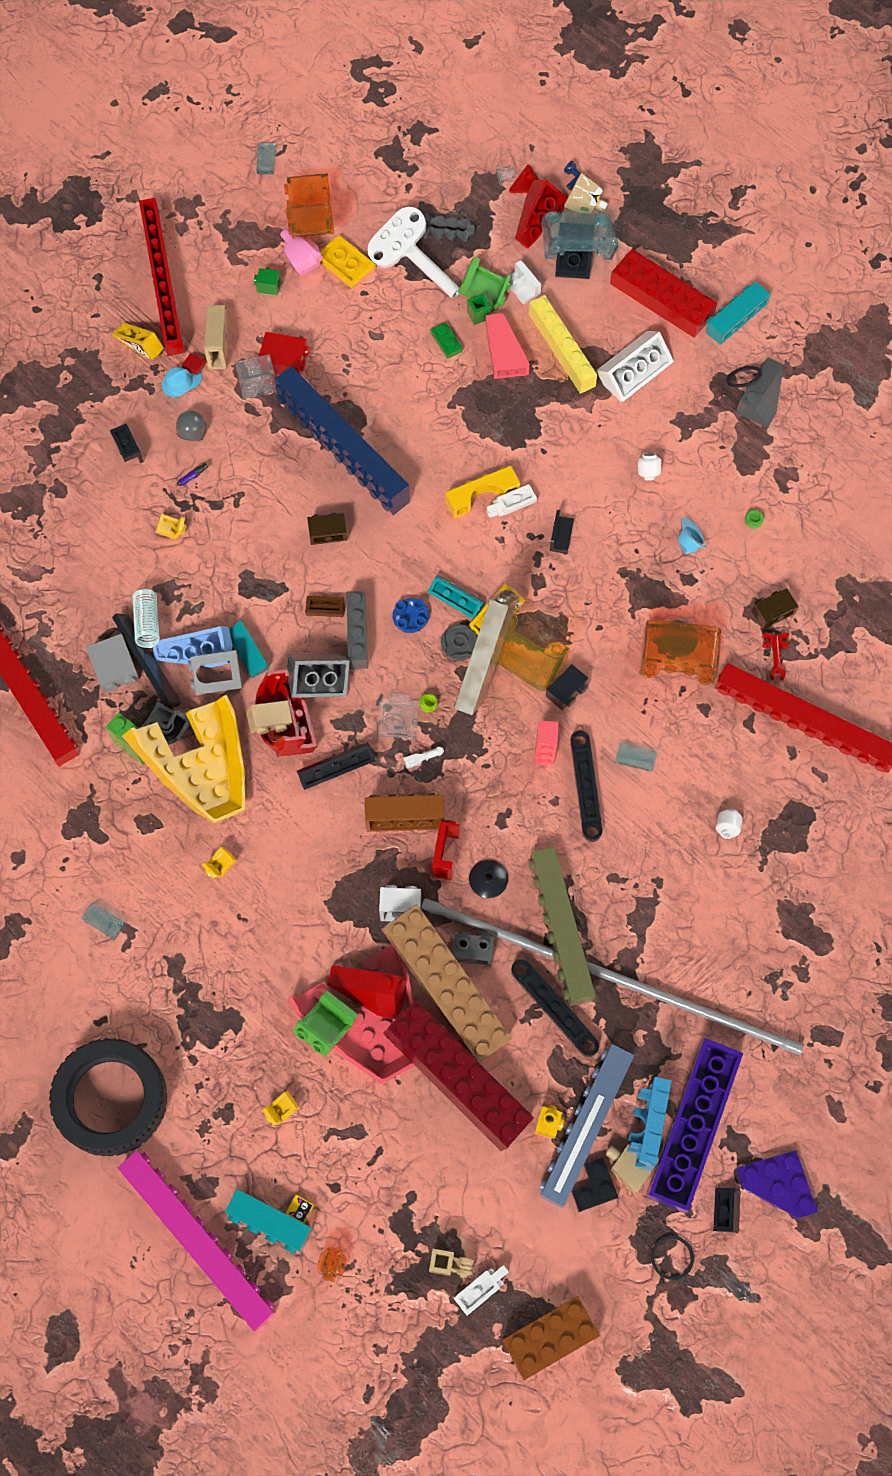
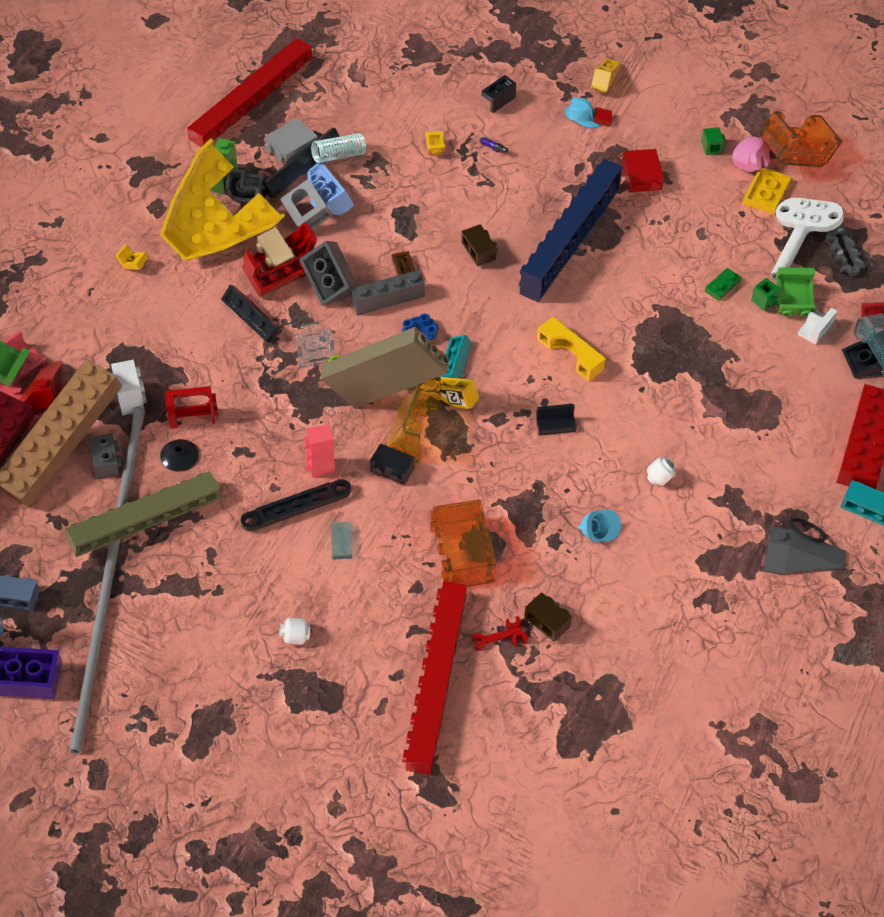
camera: 70 degrees right, 15 degrees down
clear light blue tile [81,902,126,941] -> none
red brick [139,198,185,356] -> none
dark grey helmet [176,410,207,441] -> none
tan slope [204,304,227,369] -> none
teal slope [230,620,269,678] -> none
clear brick [235,354,277,399] -> none
clear light blue tile [256,143,276,175] -> none
dark orange brick [365,793,444,832] -> none
white piece [403,747,444,769] -> none
coral slope [485,313,530,379] -> none
white hinge [486,484,537,518] -> none
black plate [511,959,599,1057] -> none
light yellow brick [529,295,597,394] -> none
white slope [596,331,674,402] -> none
bright green tile [745,510,764,529] -> none

